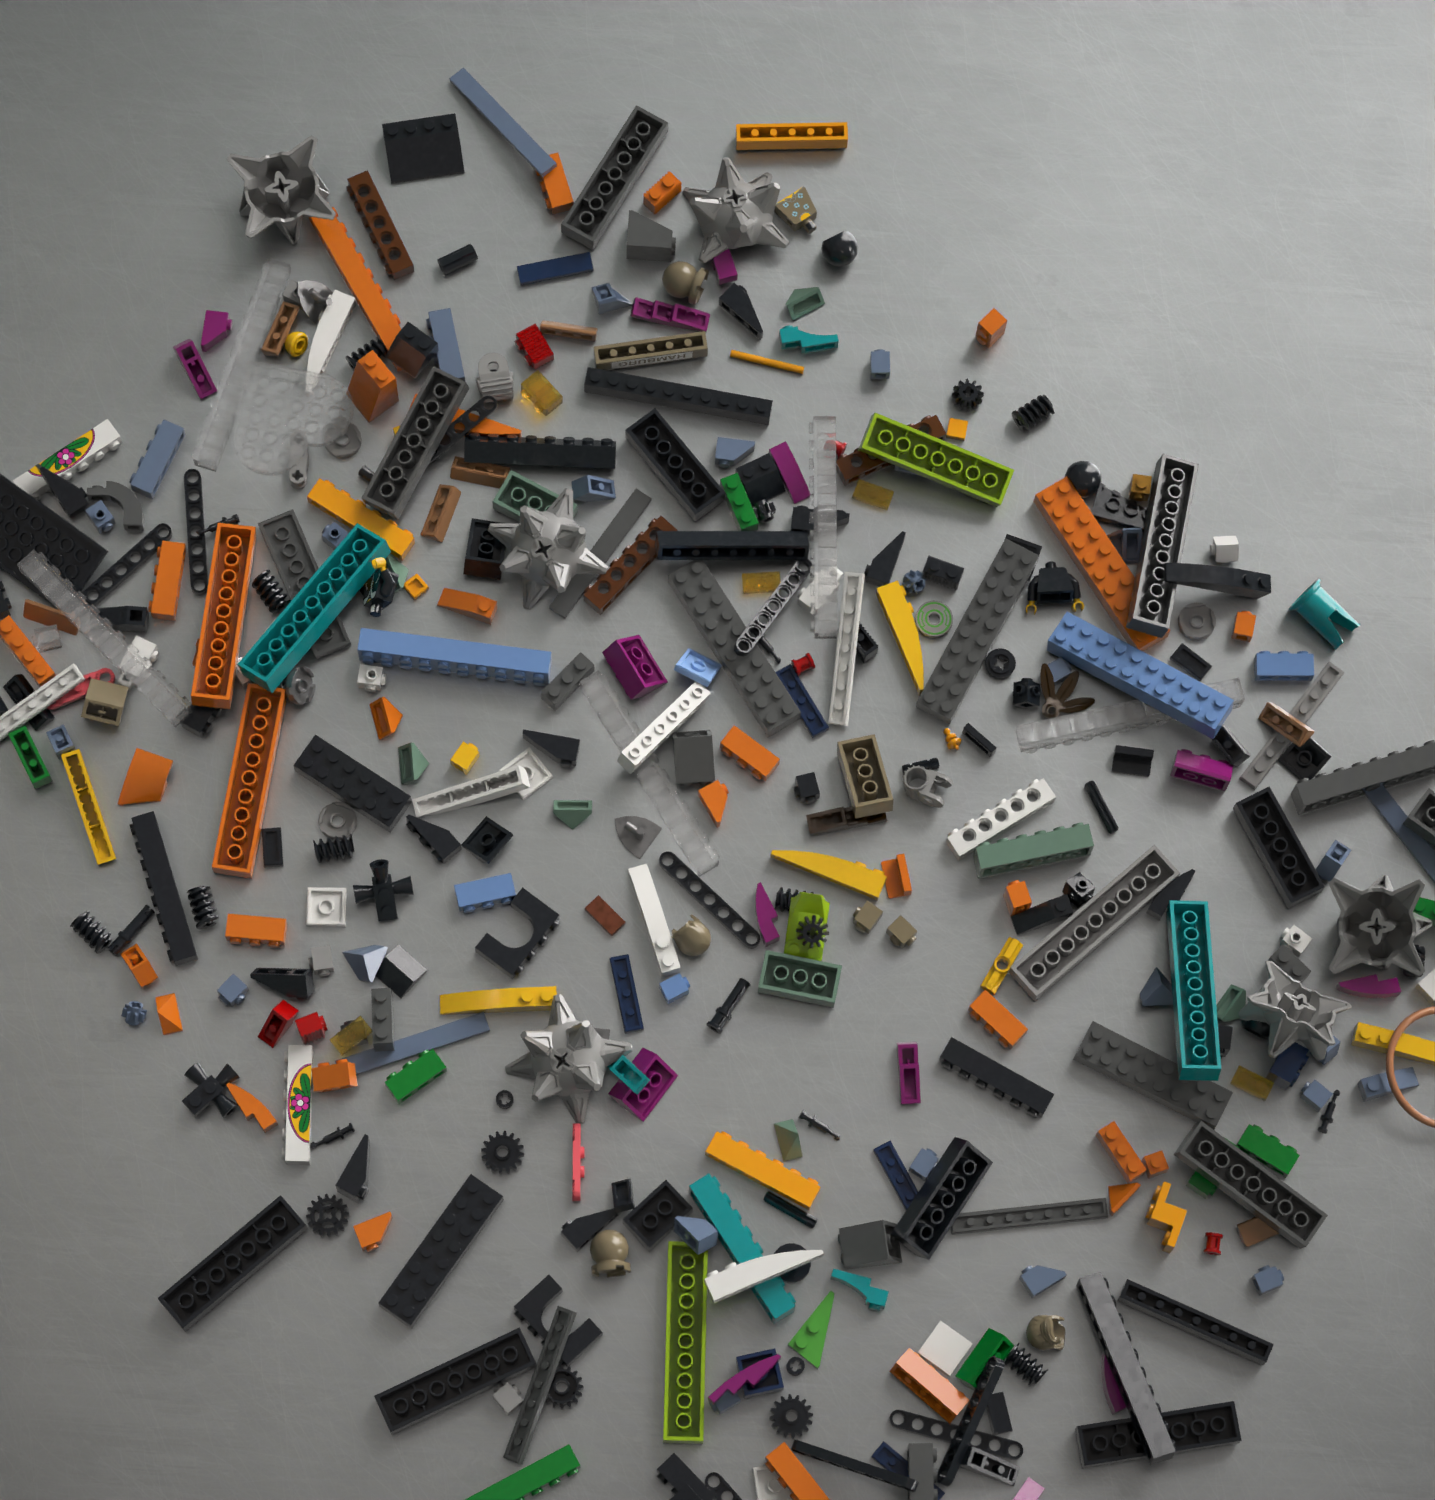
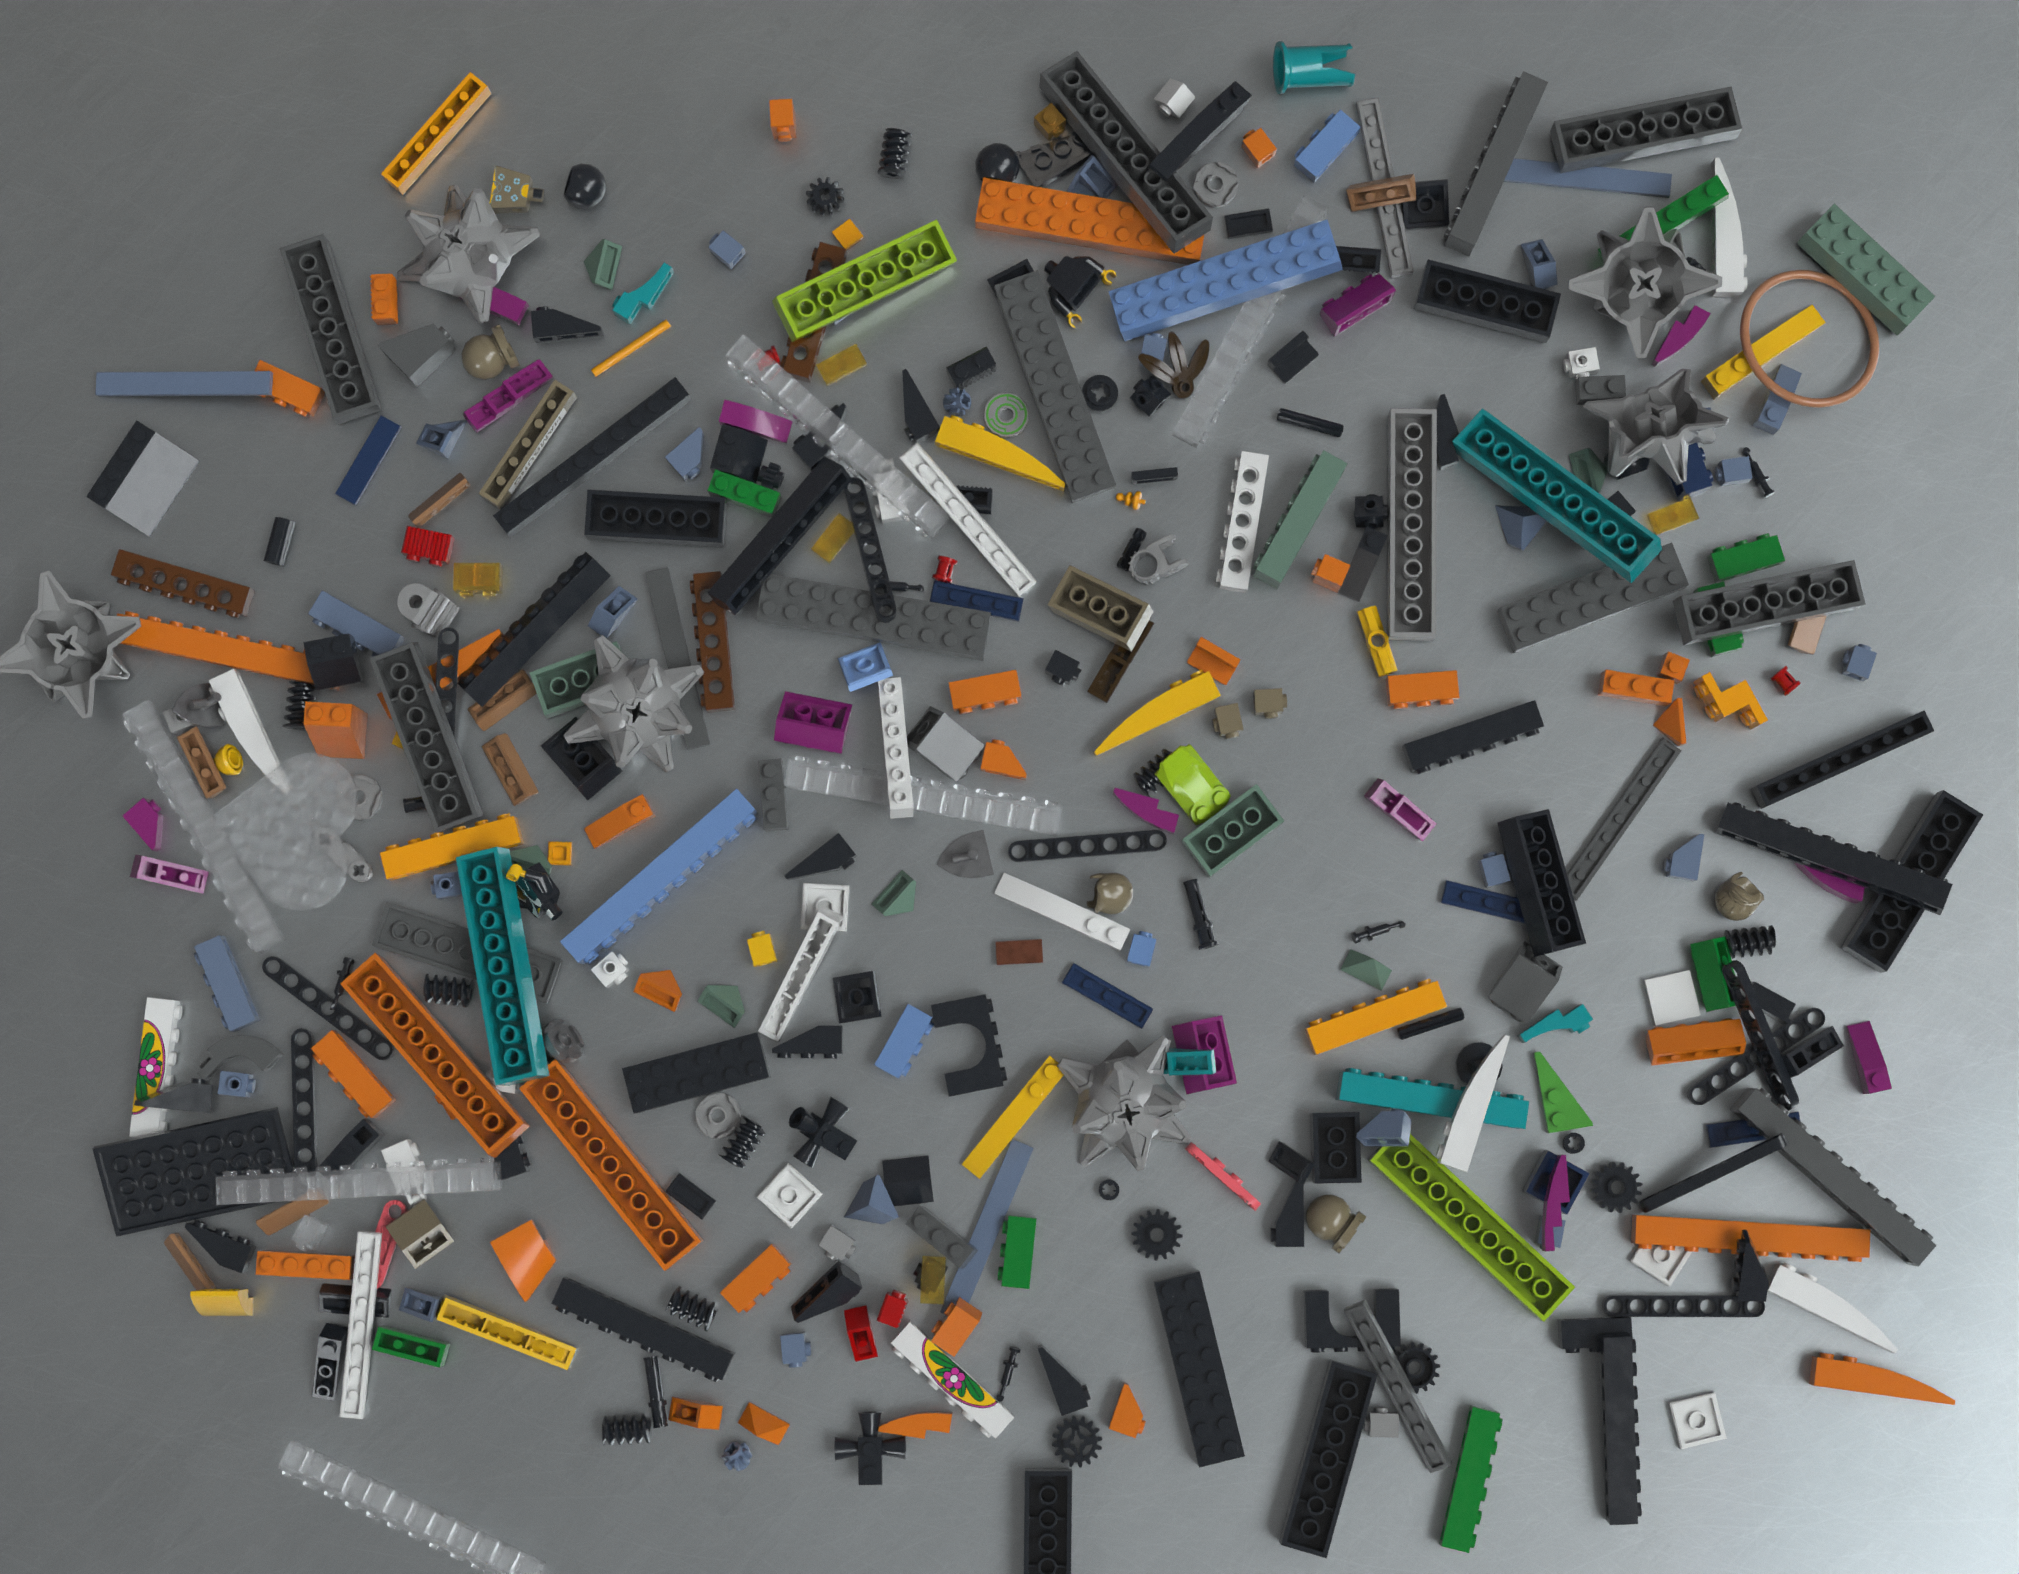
camera: 40 degrees left, 10 degrees up
black gear [796,915,829,948] -> none

